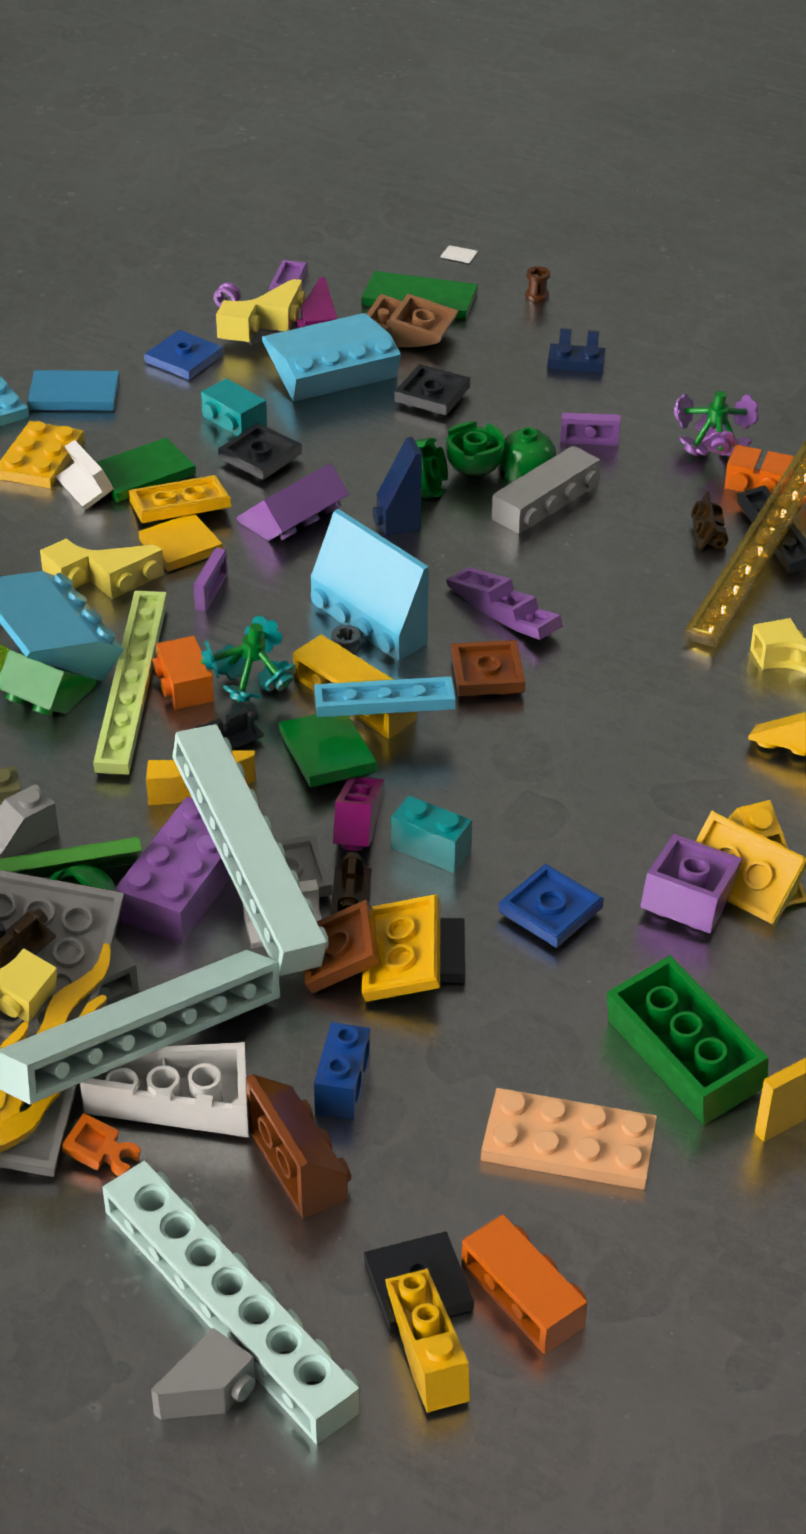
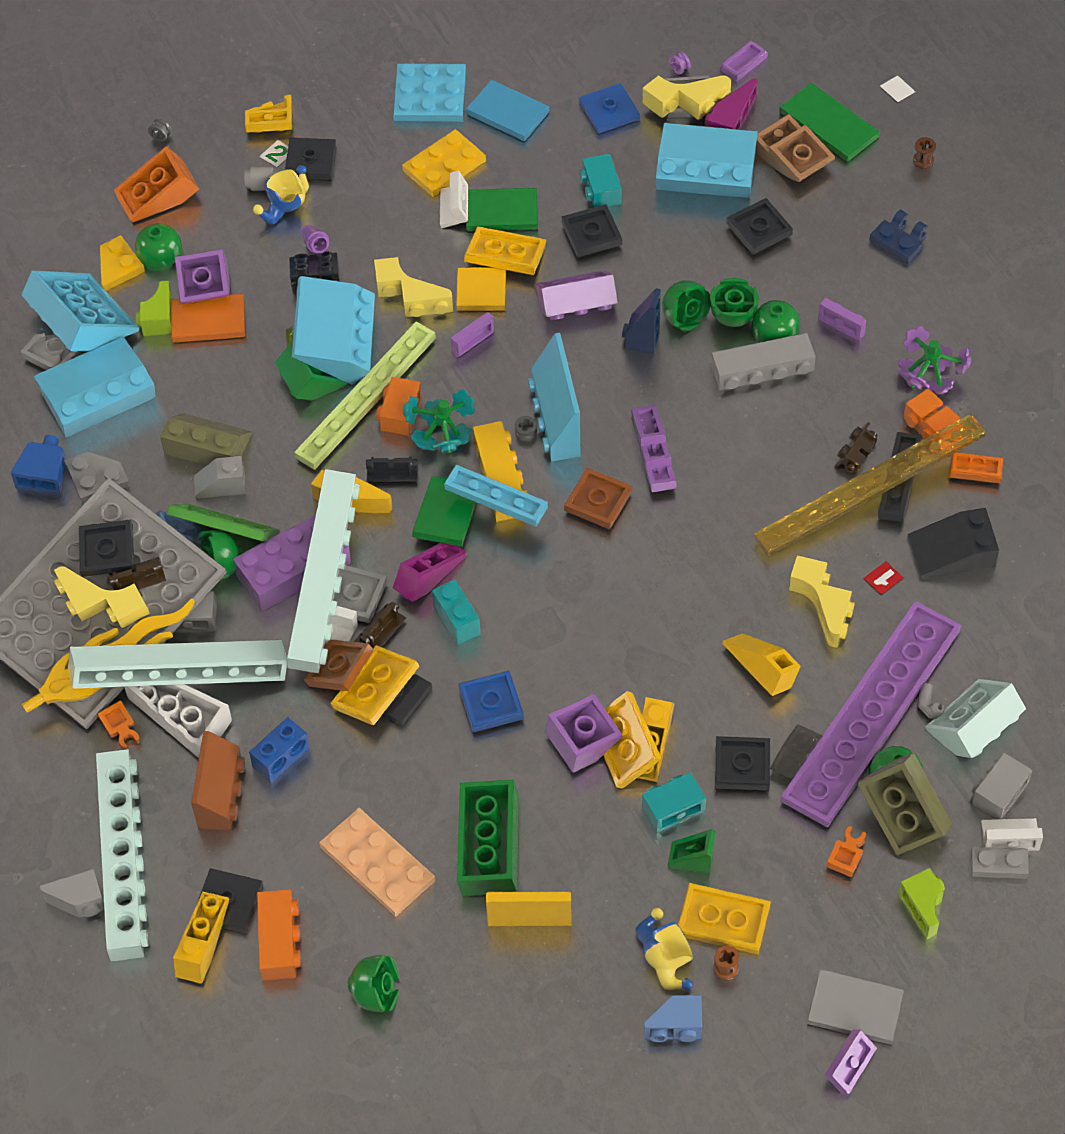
camera: 35 degrees right, 15 degrees up
none -> green cylinder [348,955,399,1012]

